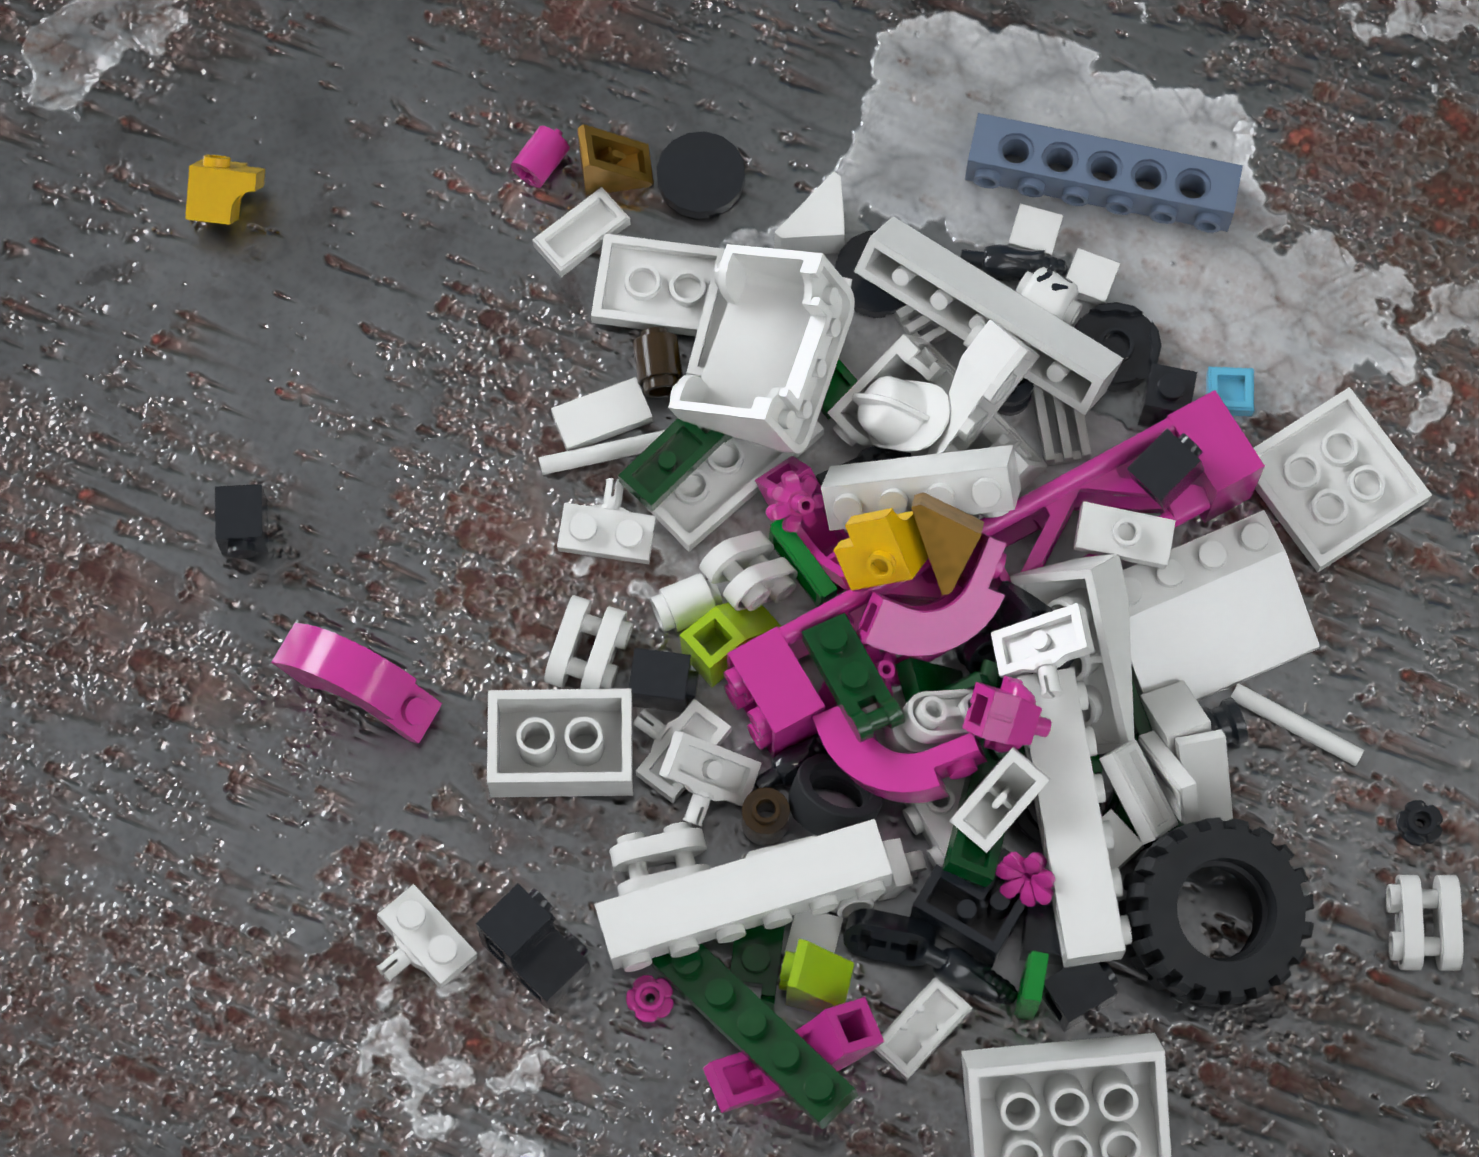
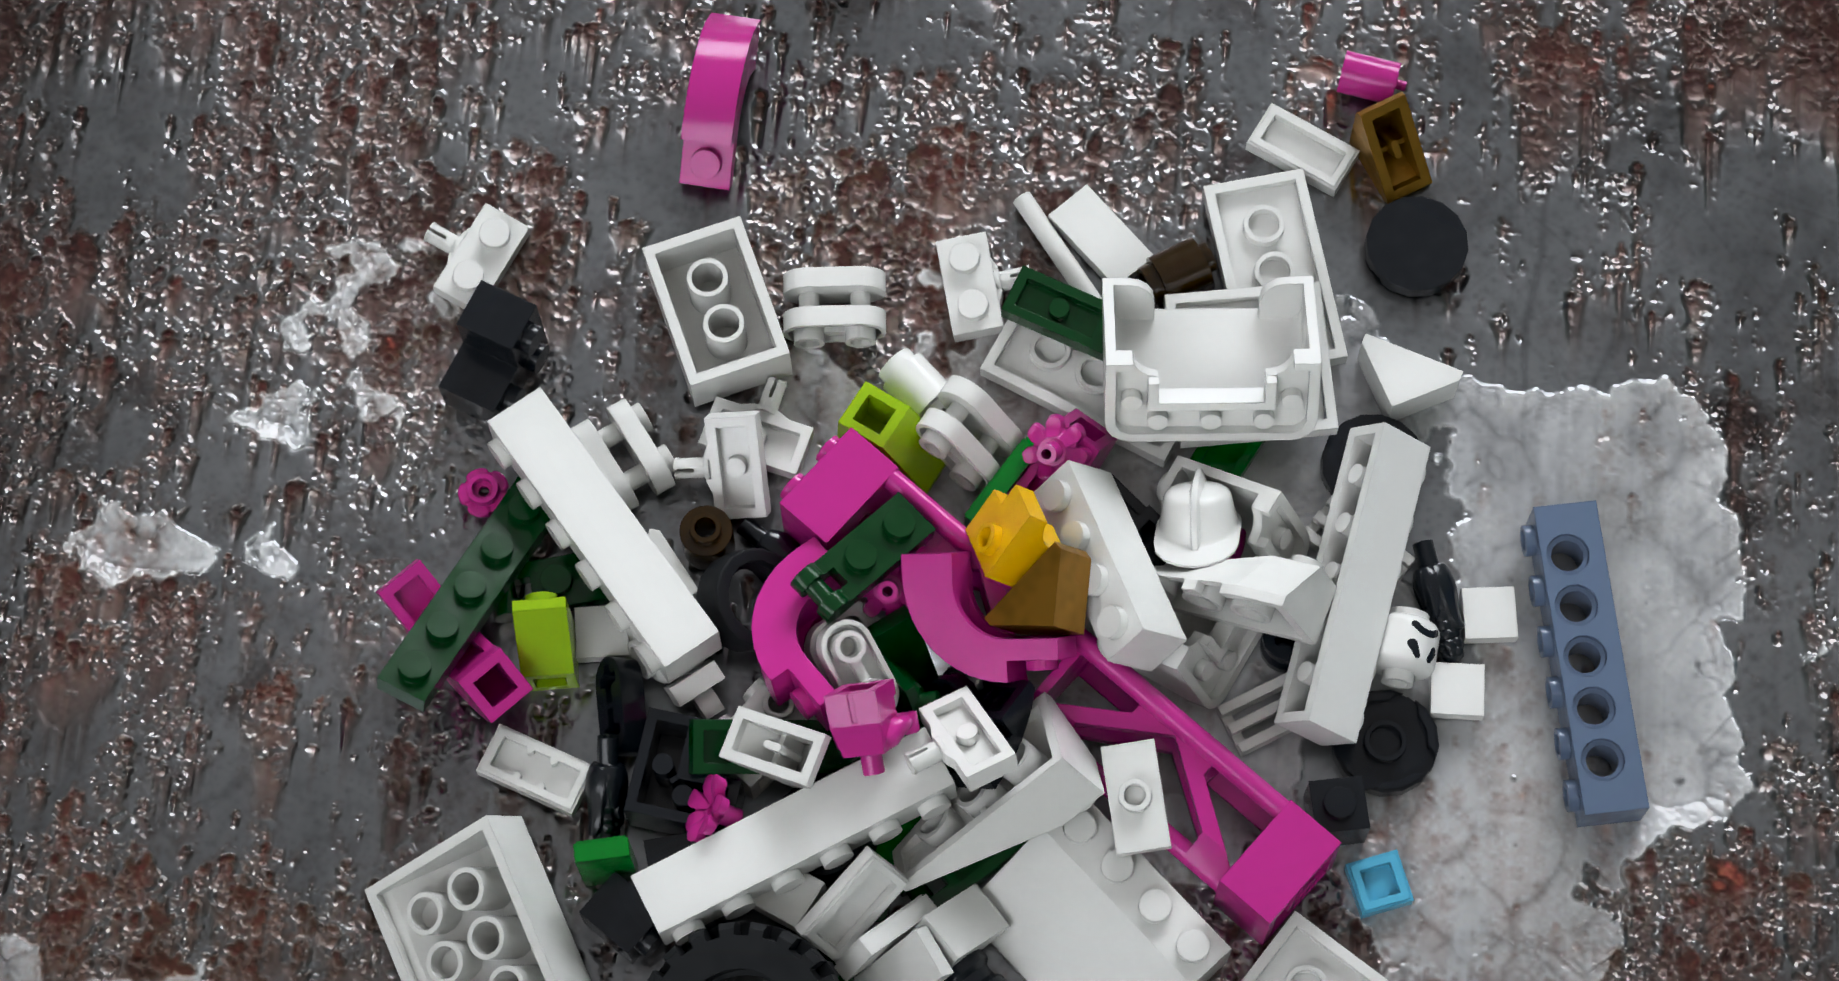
camera: 75 degrees right, 0 degrees up
black brick [629,648,699,713] -> none
black brick [1127,428,1205,510] -> none

